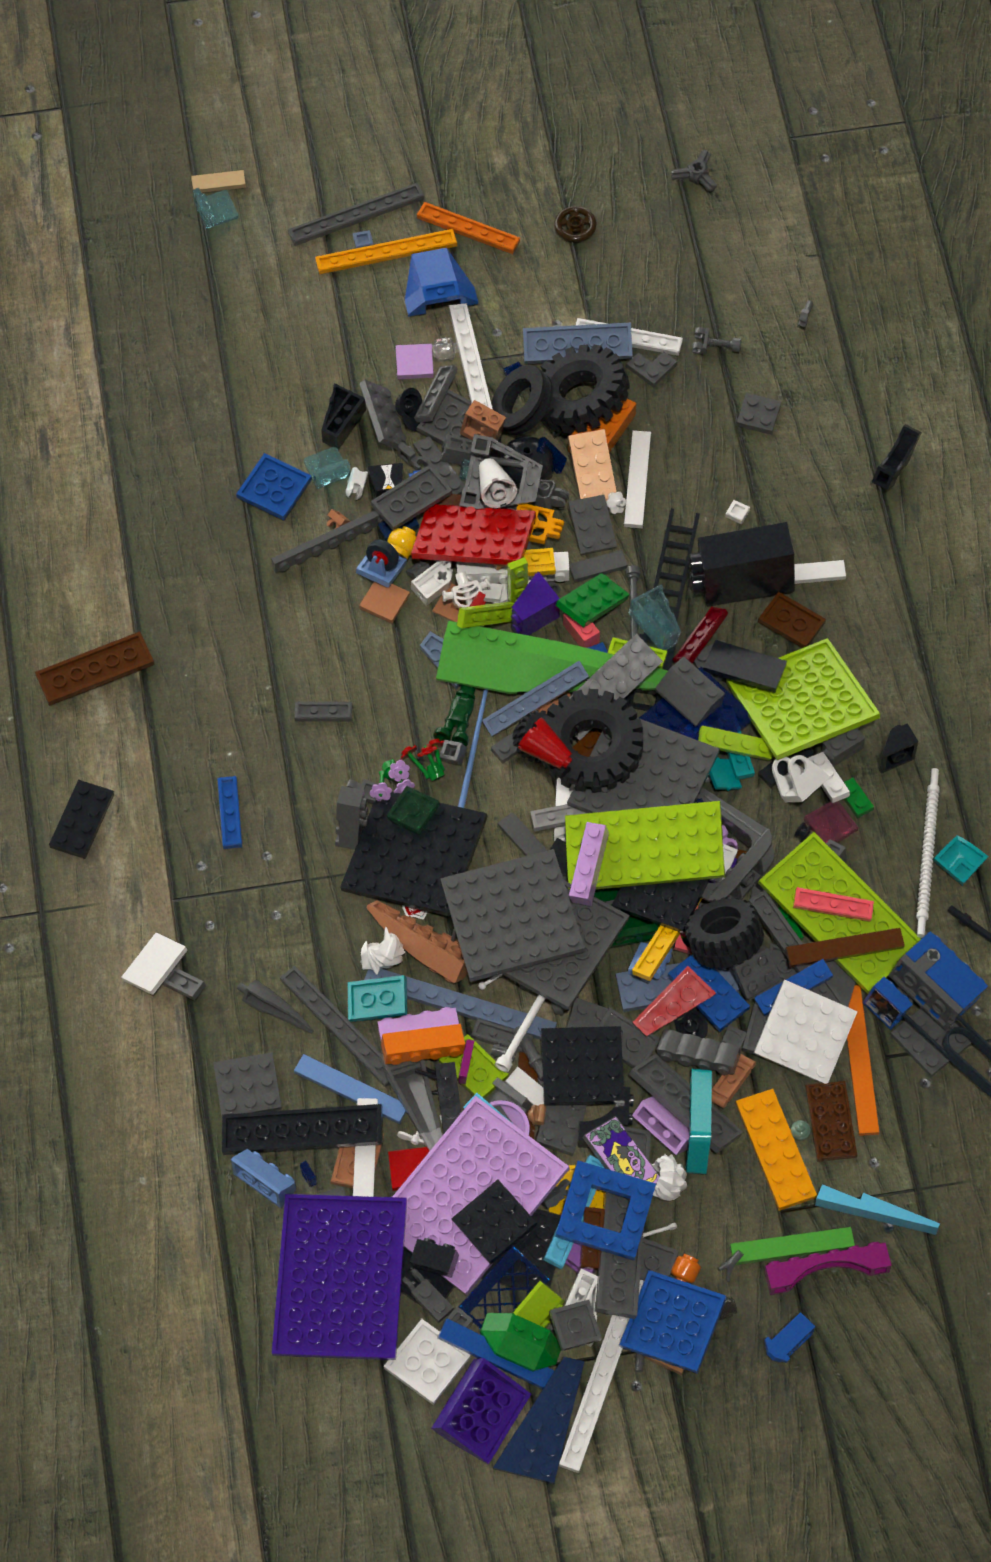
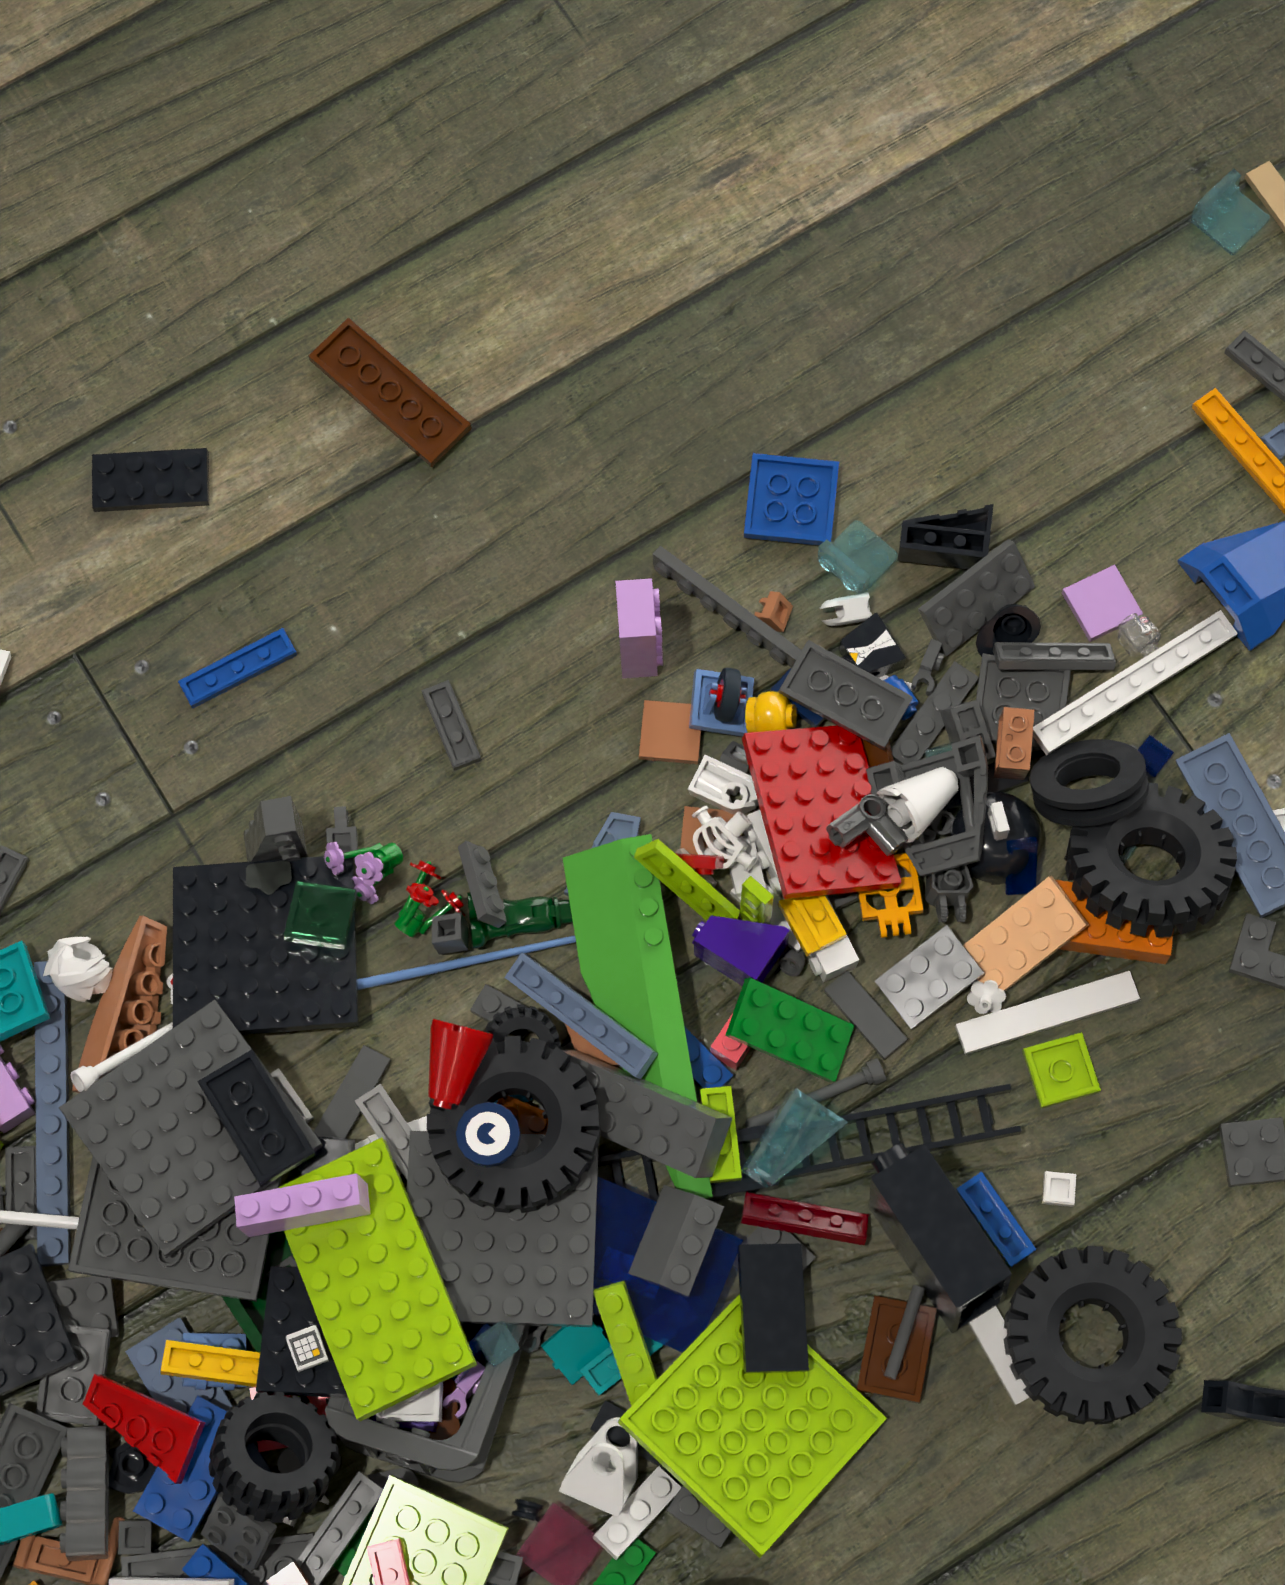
camera: 70 degrees right, 10 degrees up
none -> white piece [71,1022,173,1092]
none -> black tile [197,1050,316,1188]
none -> pearl dark grey sticker [246,861,292,895]
none -> slope [285,1325,329,1372]
none -> dark blue tile [456,1102,521,1168]
none -> dark grey plate [458,841,507,928]
none -> clear light blue tile [475,1321,520,1367]
none -> lavender brick [616,578,663,678]
none -> dark grey piece [826,794,908,856]
none -> dark grey bar [884,1285,925,1380]
none -> white tile [988,801,1010,841]
none -> black tyre [1003,1246,1182,1425]
none -> lime tile [1022,1032,1101,1109]

